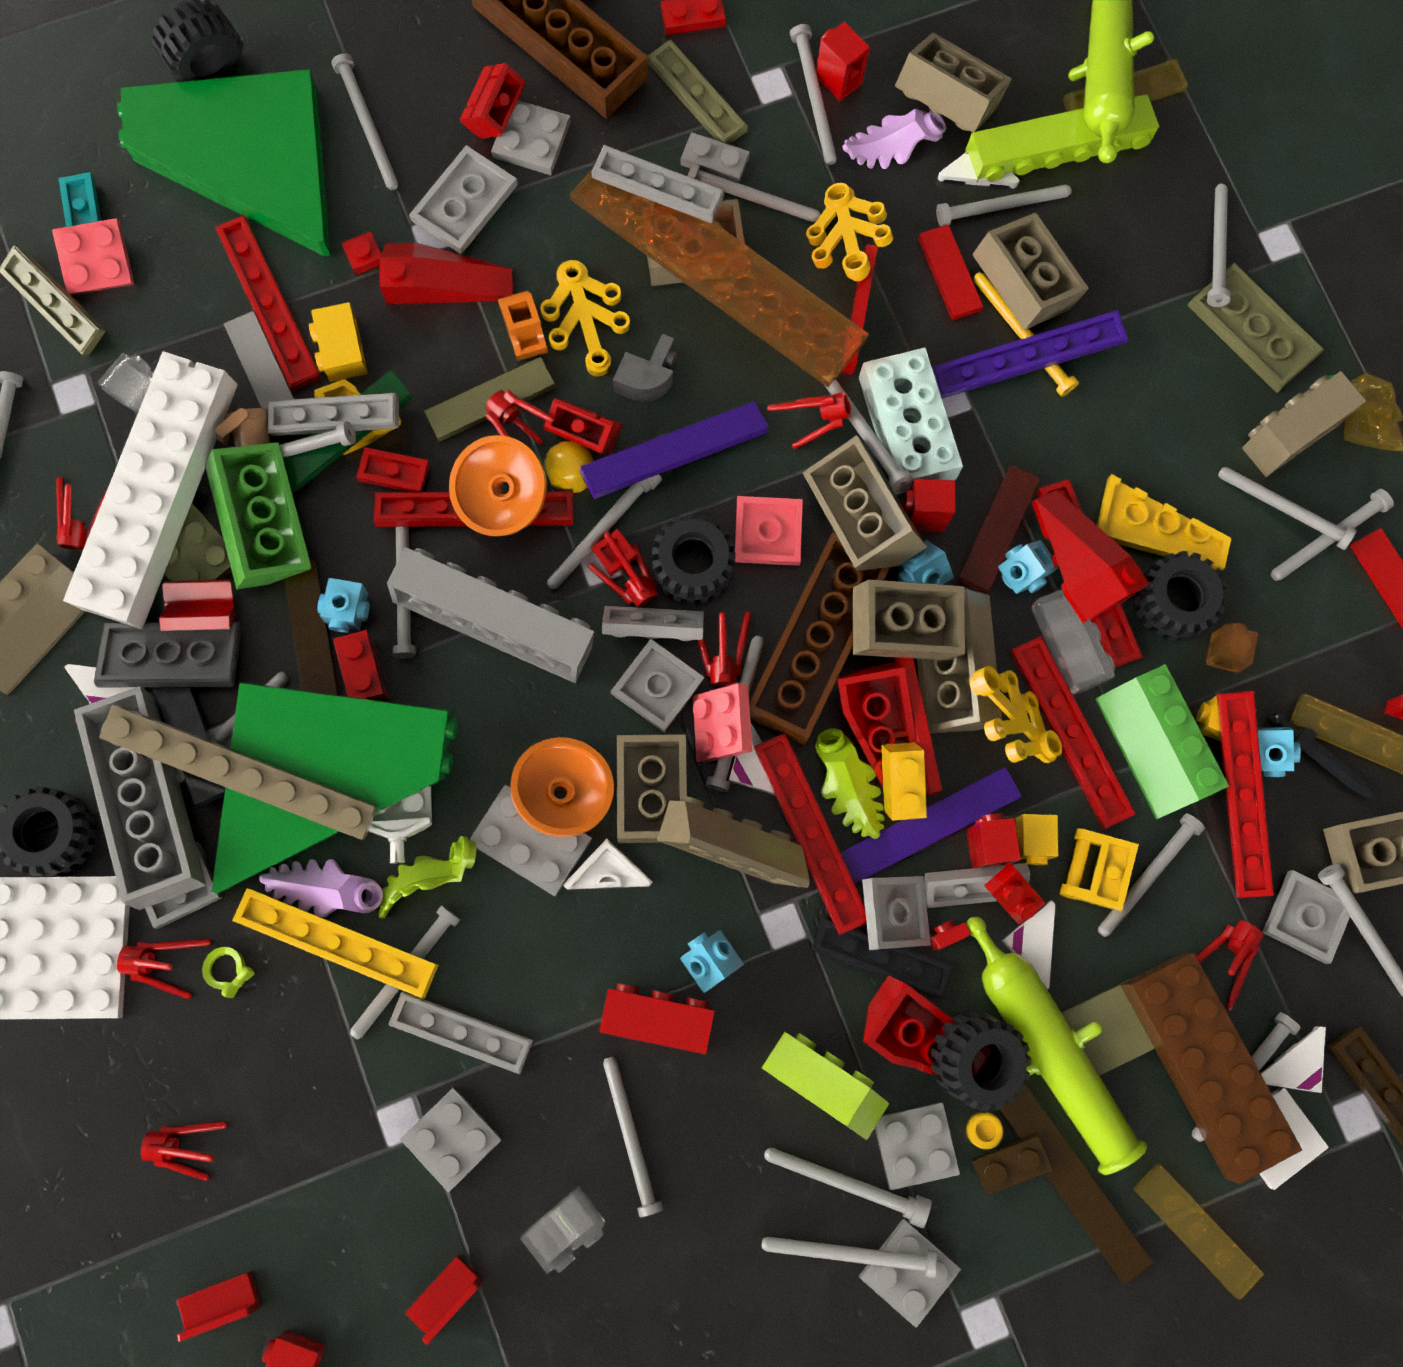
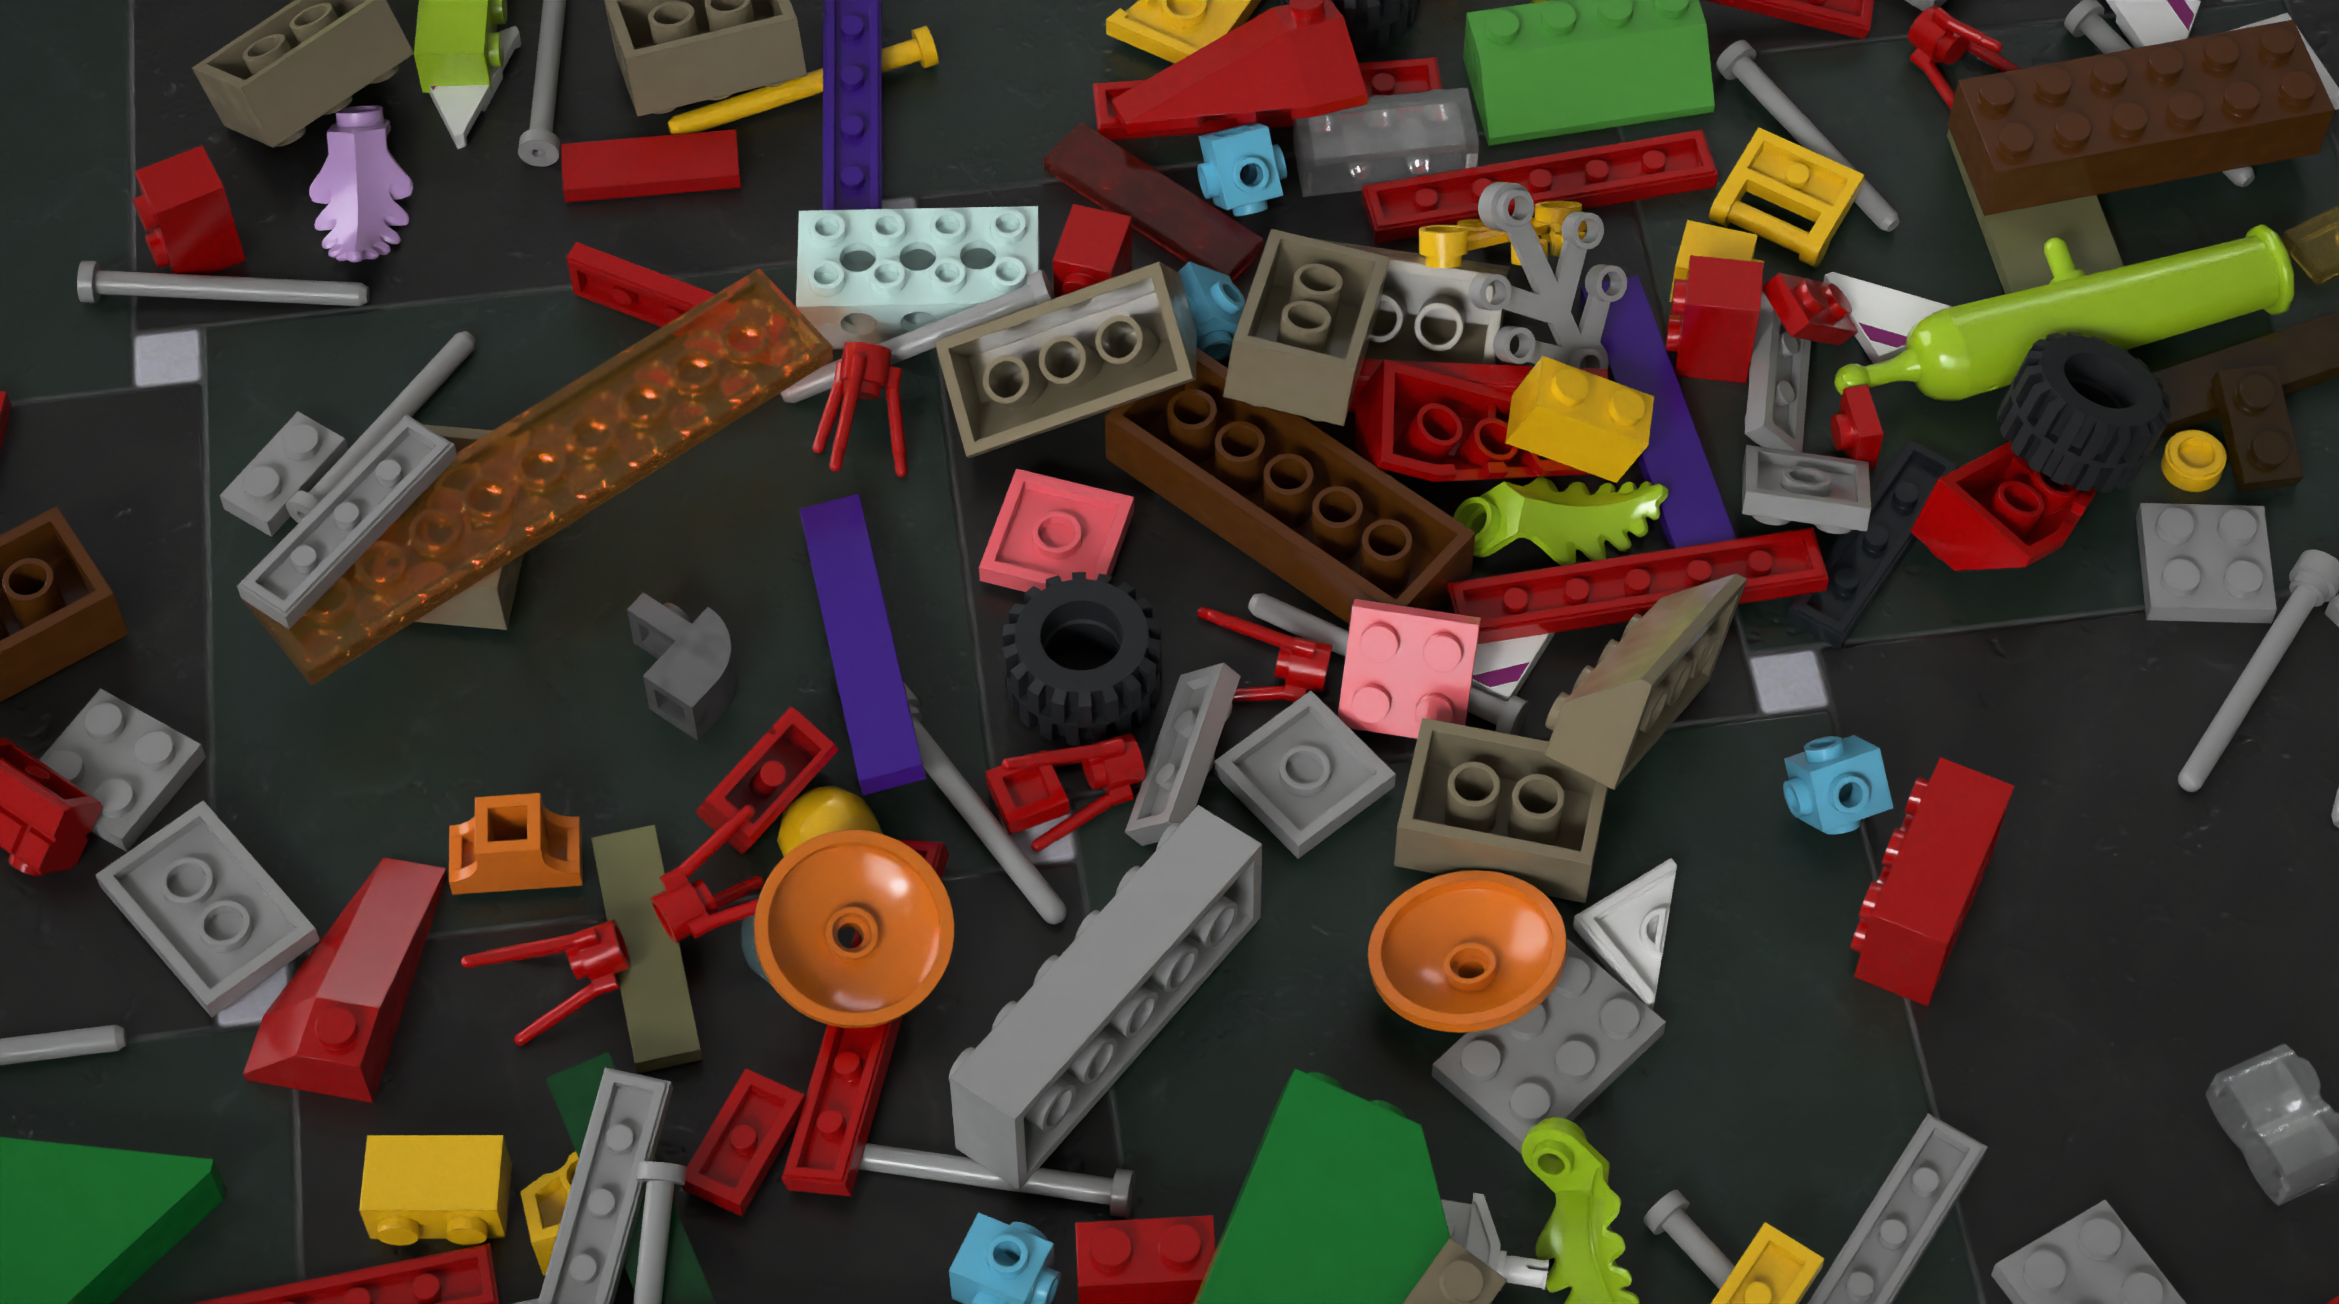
camera: 70 degrees left, 20 degrees down
red plate [342,231,381,275] -> none
yellow plant [540,260,630,377] -> none
light grey bar [603,1057,664,1217] -> none
olive tile [647,39,748,145] -> none
lime wedge [762,1032,890,1140] -> none
yellow plant [806,183,893,281] -> none
none -> red plant [461,919,631,1046]
none -> light grey plant [1469,182,1627,369]

